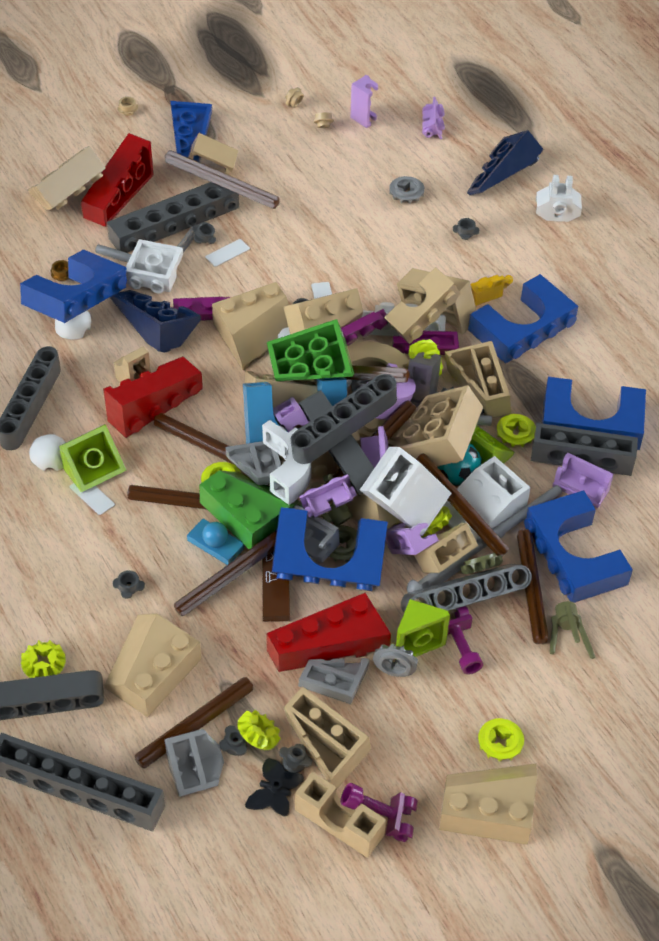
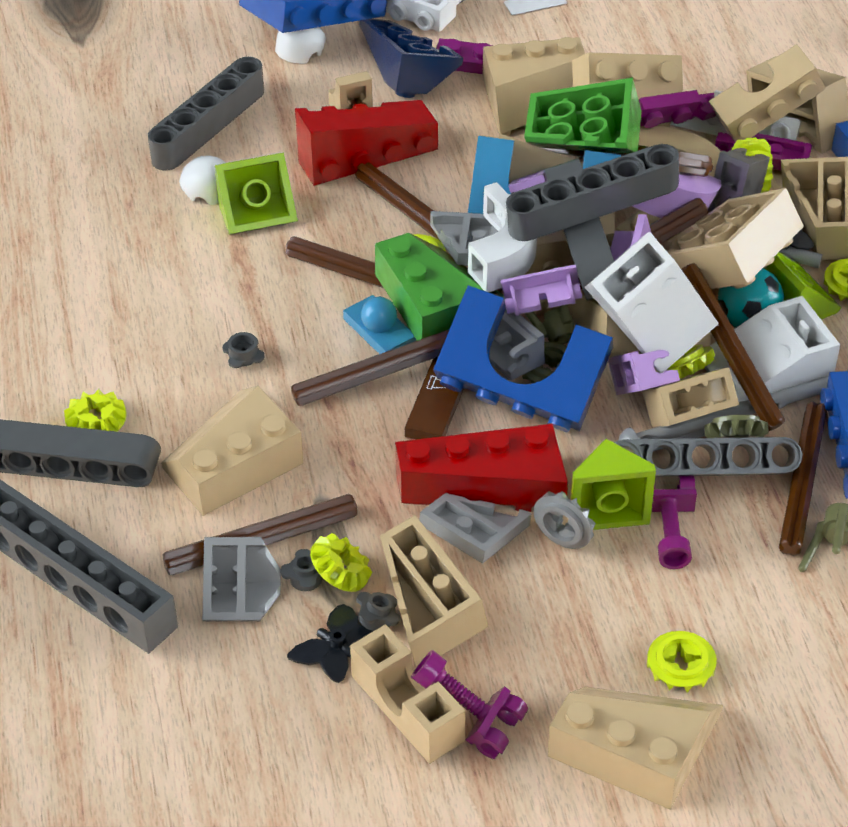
camera: 20 degrees right, 5 degrees down
white sticker [69,483,115,515] -> none

